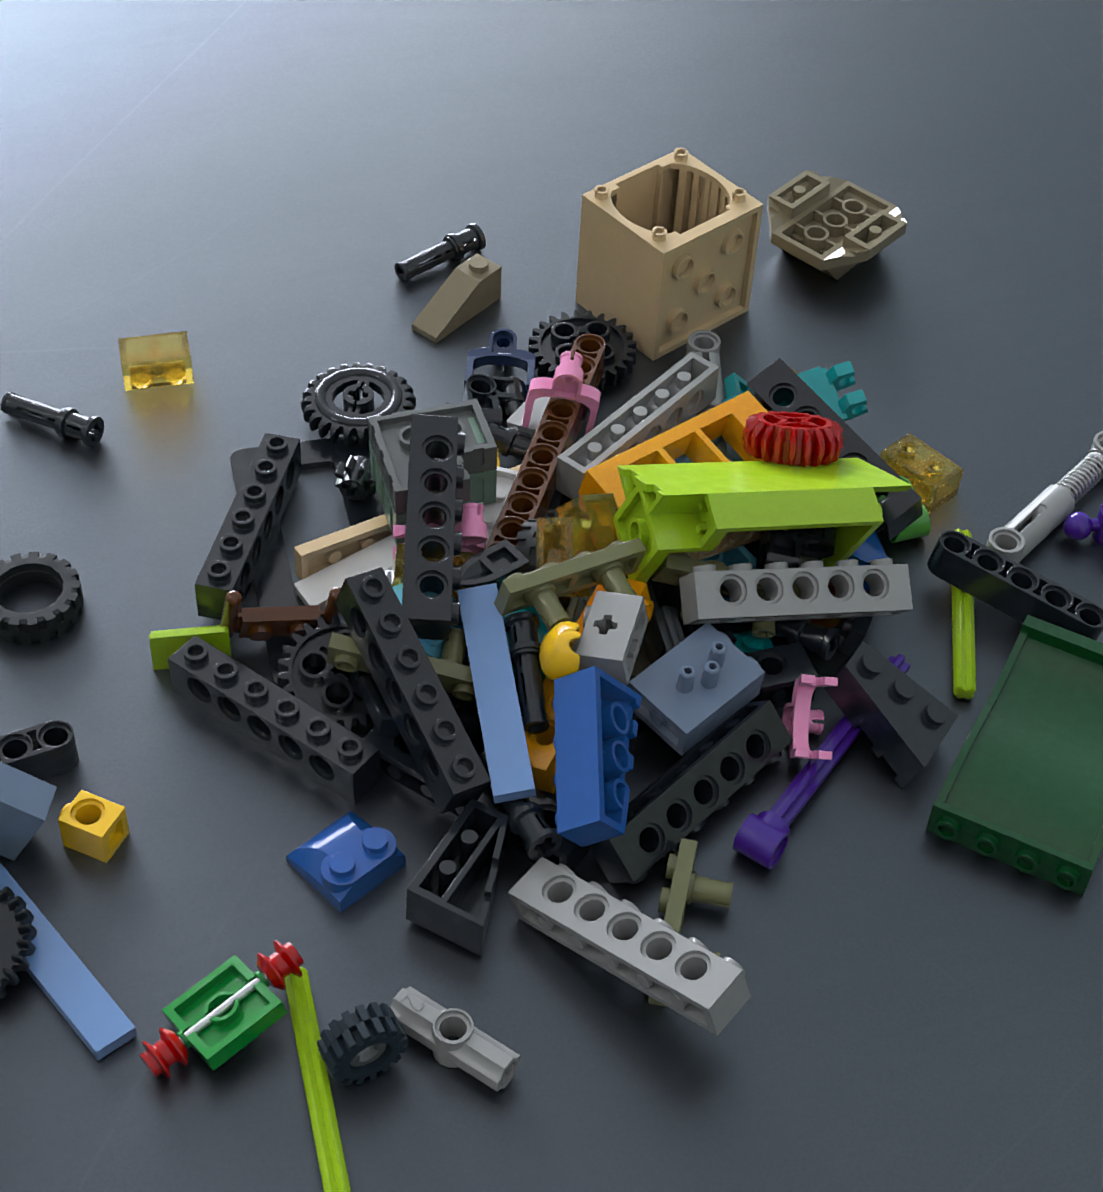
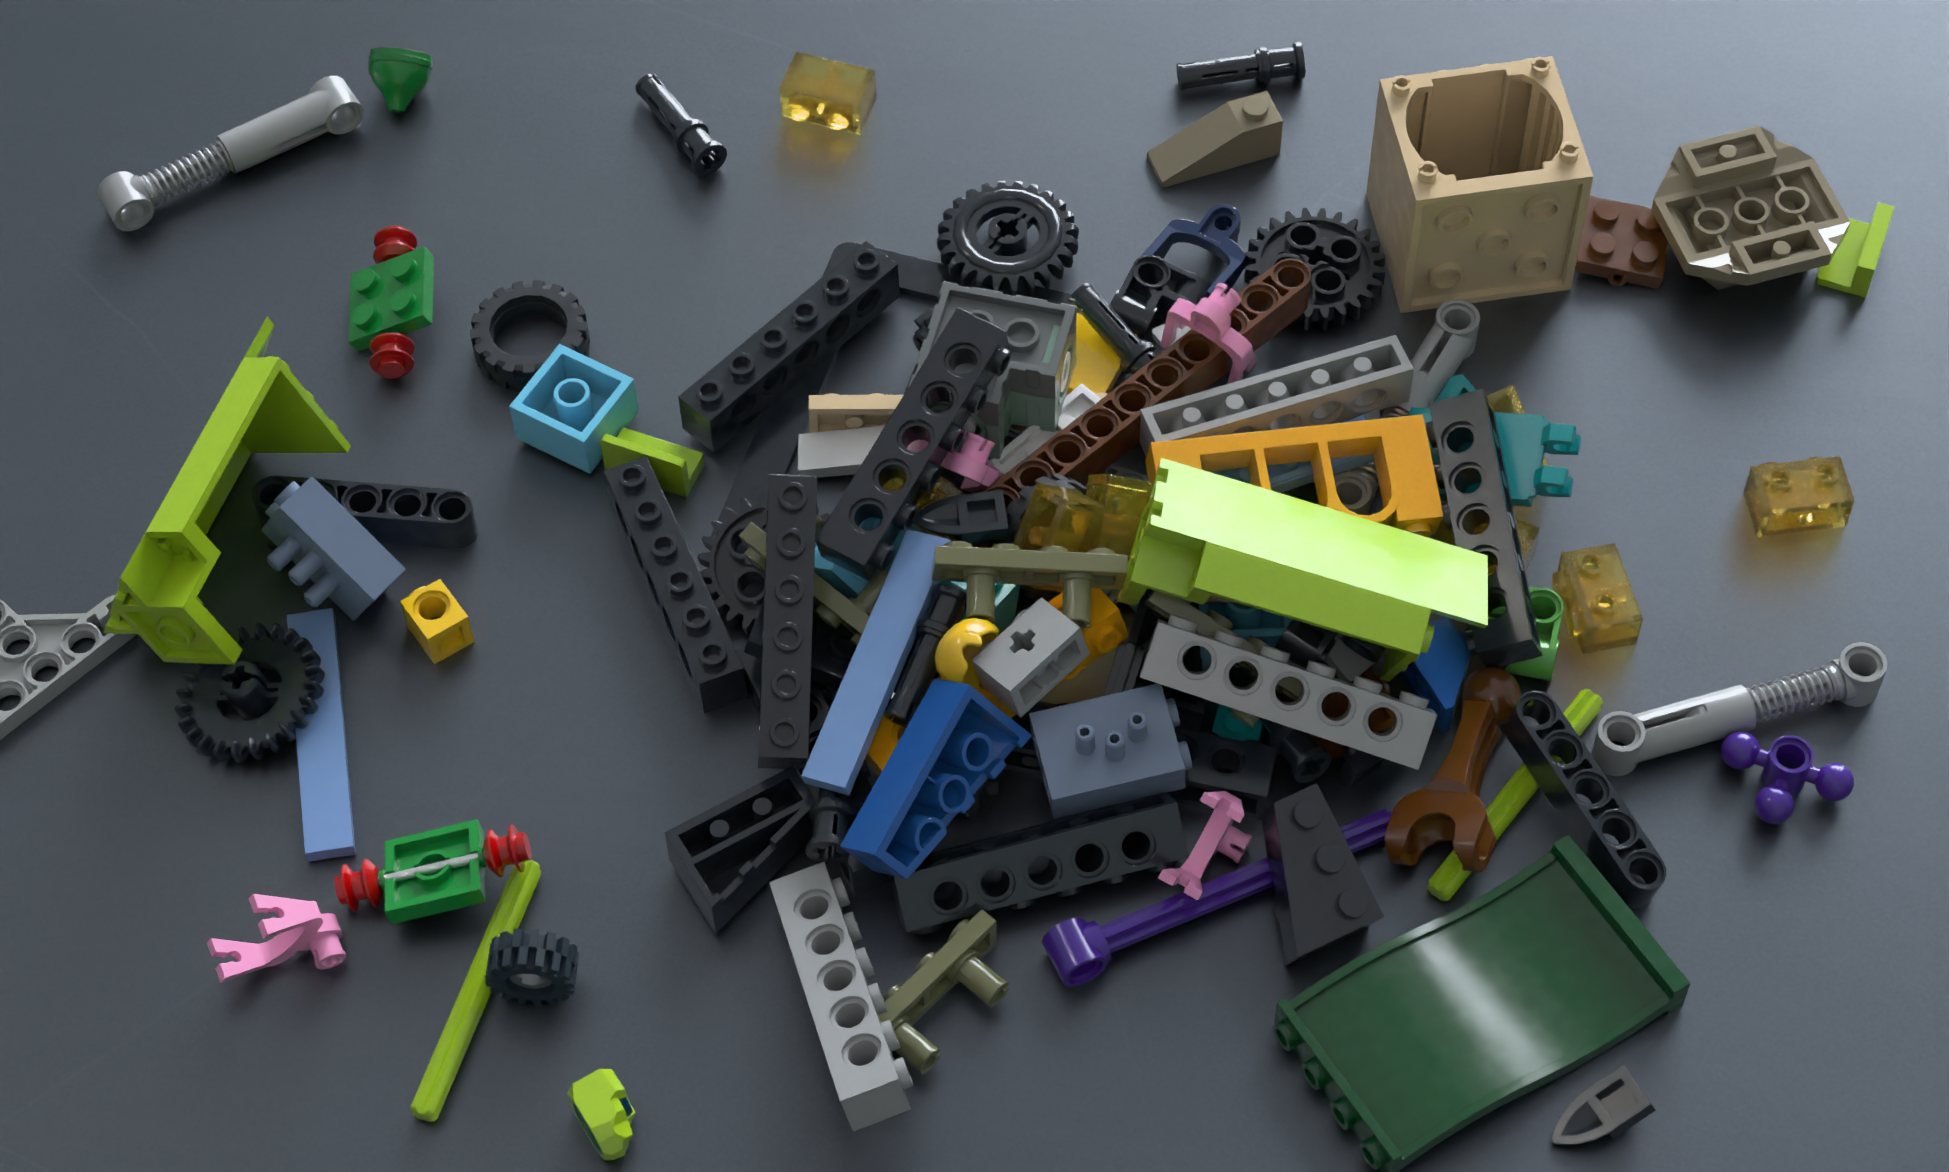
camera: 35 degrees right, 10 degrees up
reddish brown plate [220,587,341,641] -> none
blue slope [286,811,406,912] -> none
light grey piece [390,986,520,1092] -> none
red gear [742,411,844,467] -> none
none -> bright pink piece [207,894,347,983]
none -> medium azure brick [509,344,639,474]
none -> lime rock [567,1069,636,1160]
none -> reddish brown piece [1385,667,1521,872]
none -> reddish brown plate [1575,195,1668,289]
none -> clear yellow brick [1743,456,1855,537]
none -> lime panel [1816,202,1895,298]

